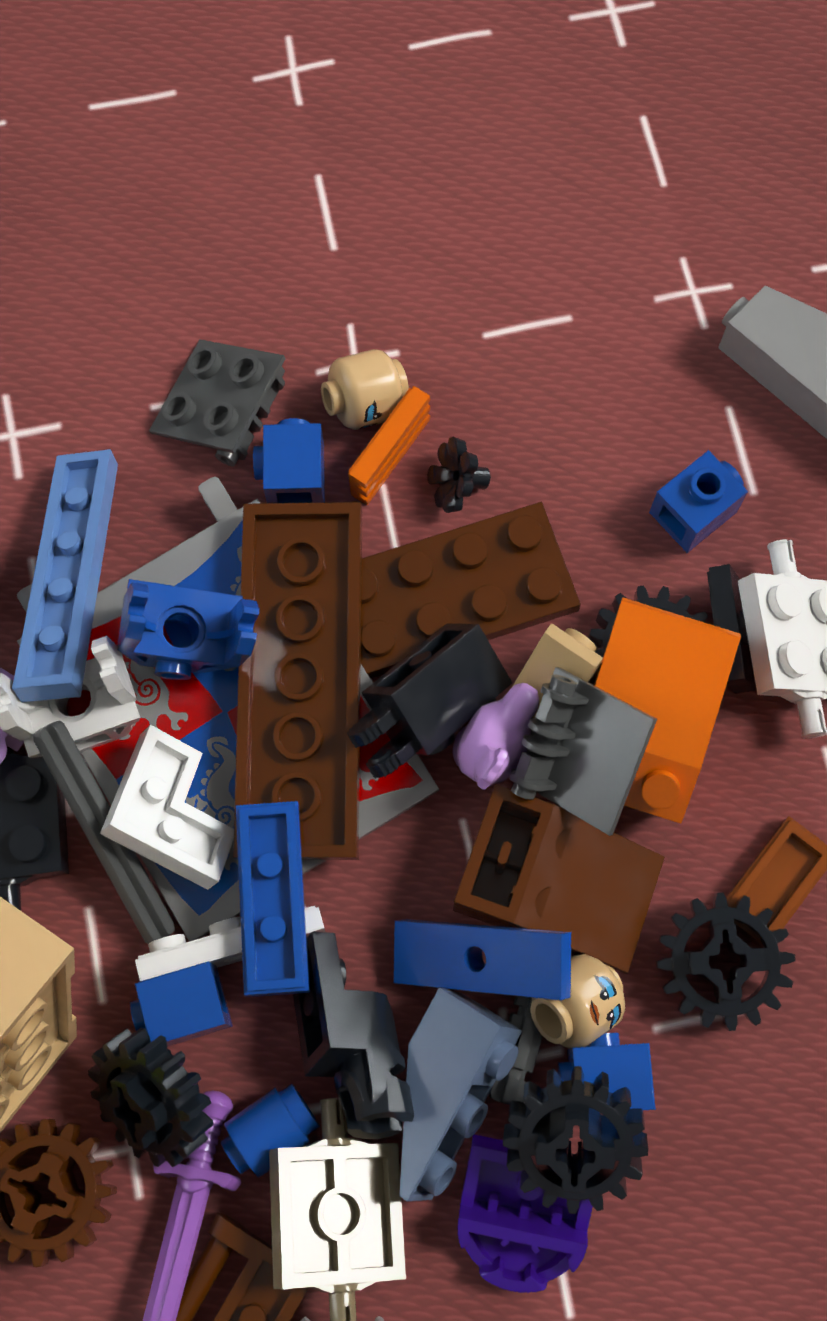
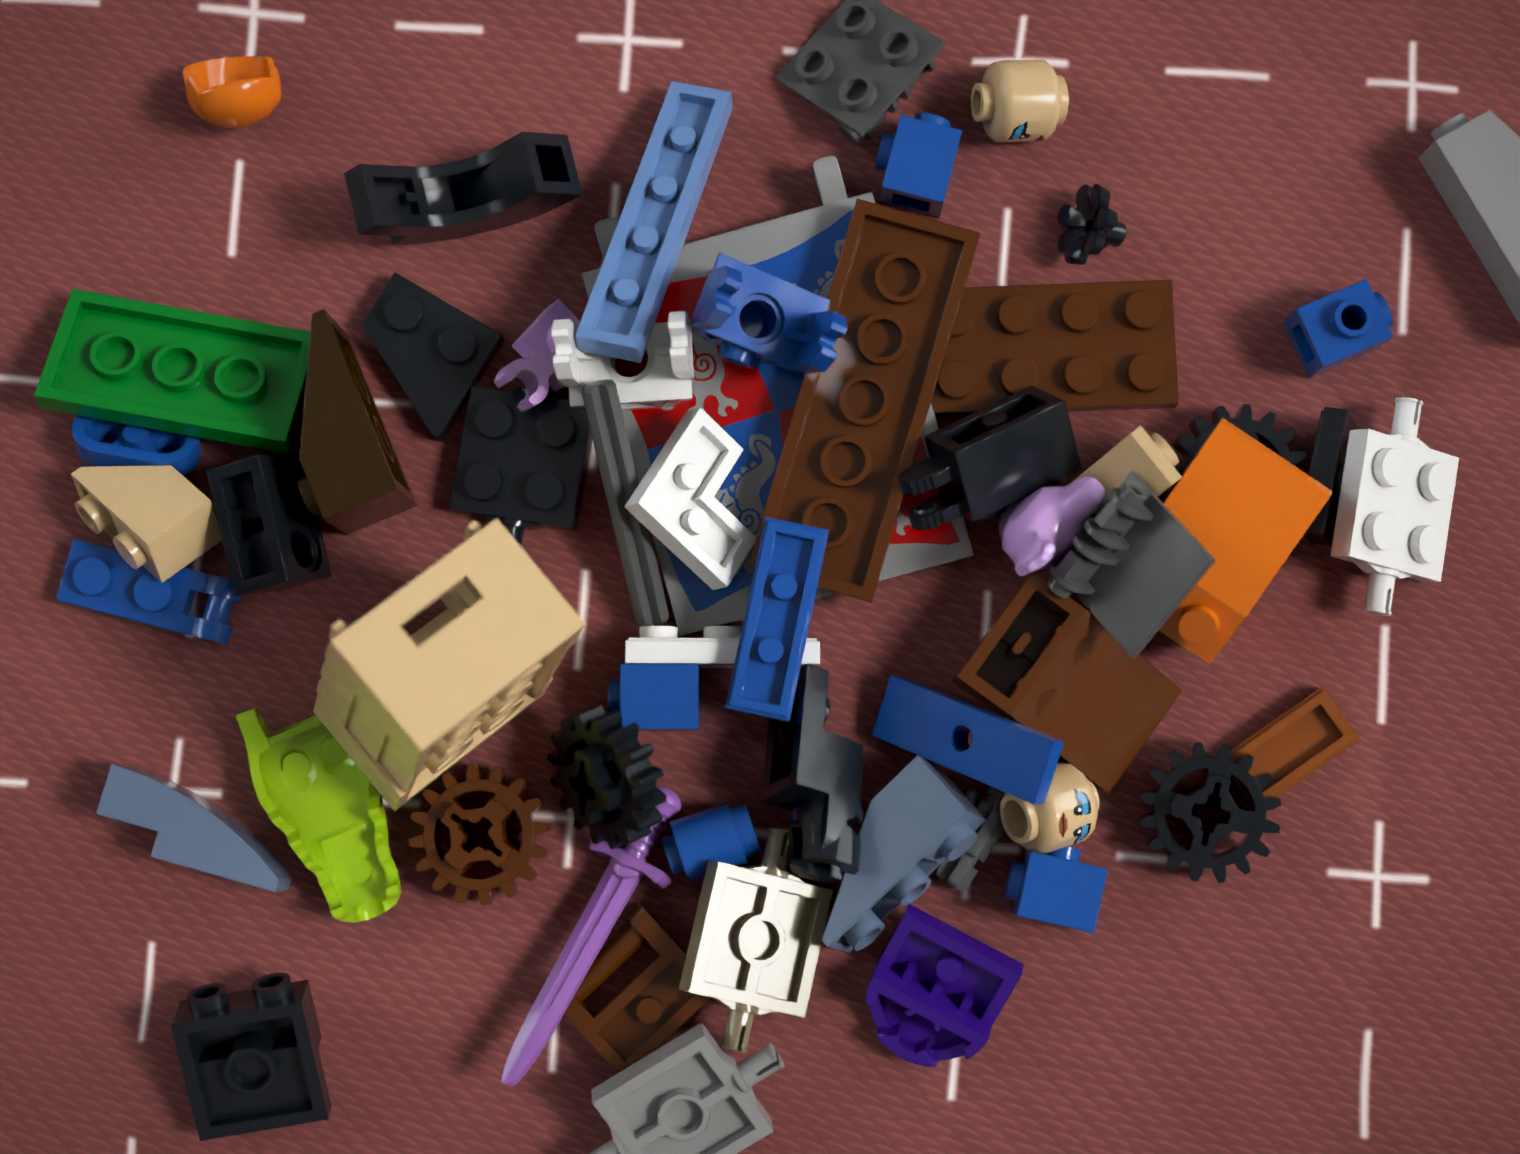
camera: 20 degrees right, 10 degrees up
orange tile [348,386,430,506] -> none
black gear [503,1066,648,1214] -> none

